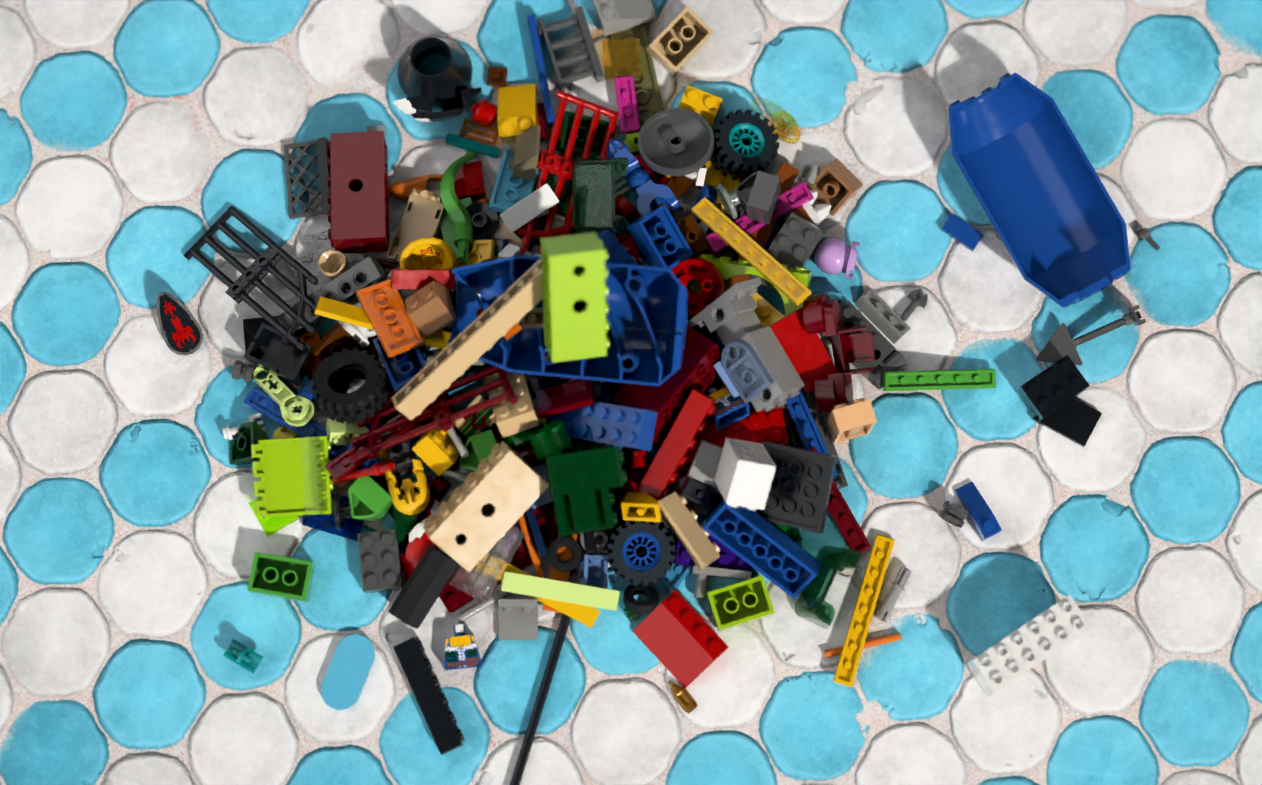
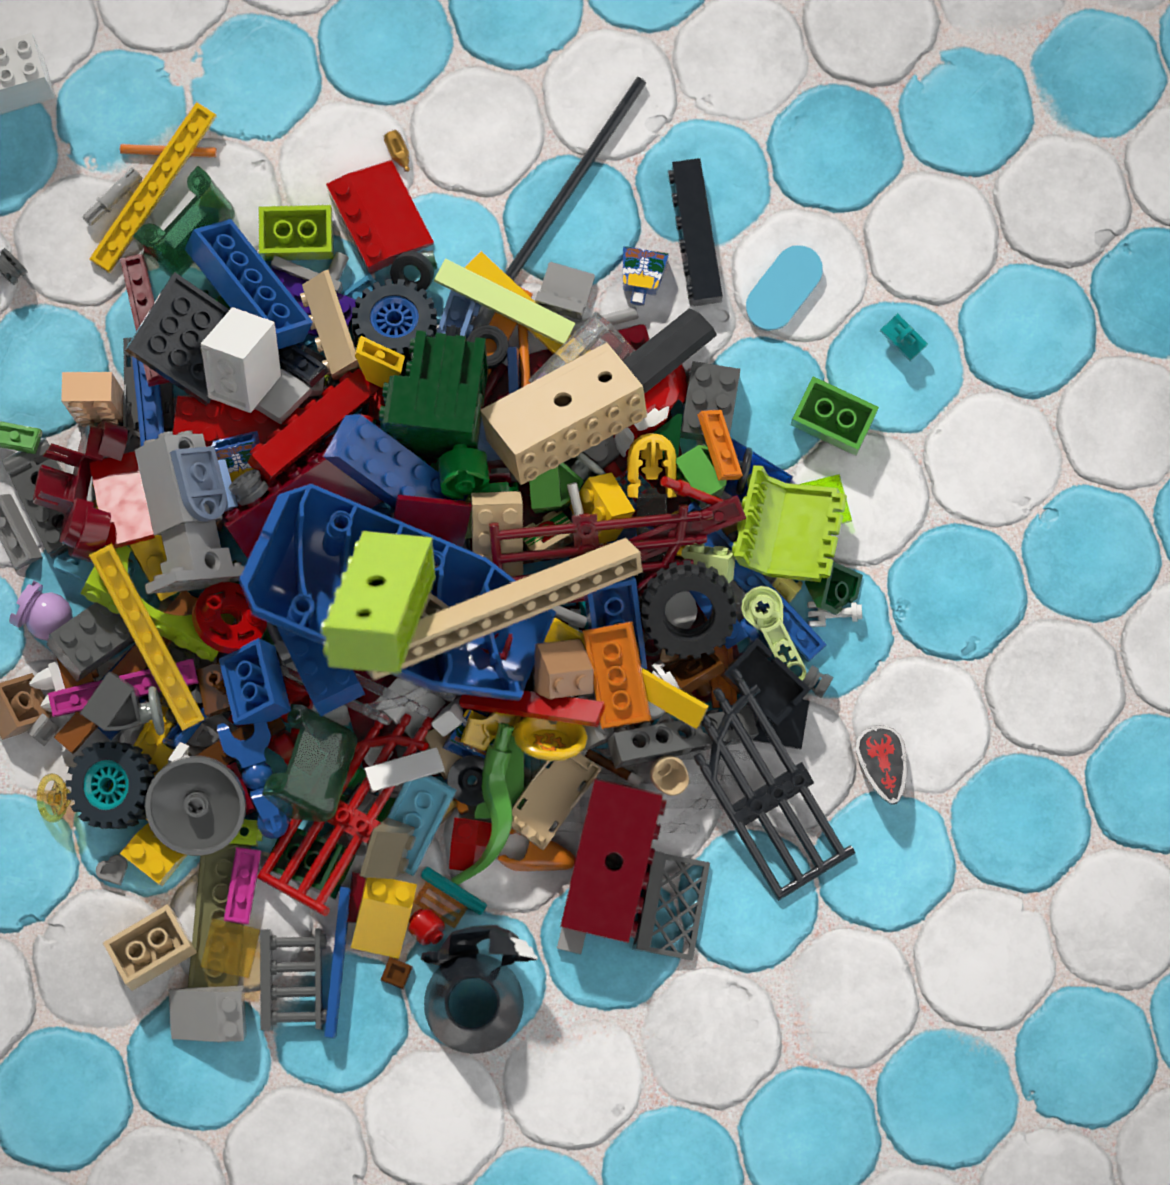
camera: 160 degrees left, 0 degrees up
none -> light grey tile [95,855,128,886]
none -> dark grey wheel [229,469,269,506]
none -> orange tile [697,410,743,481]

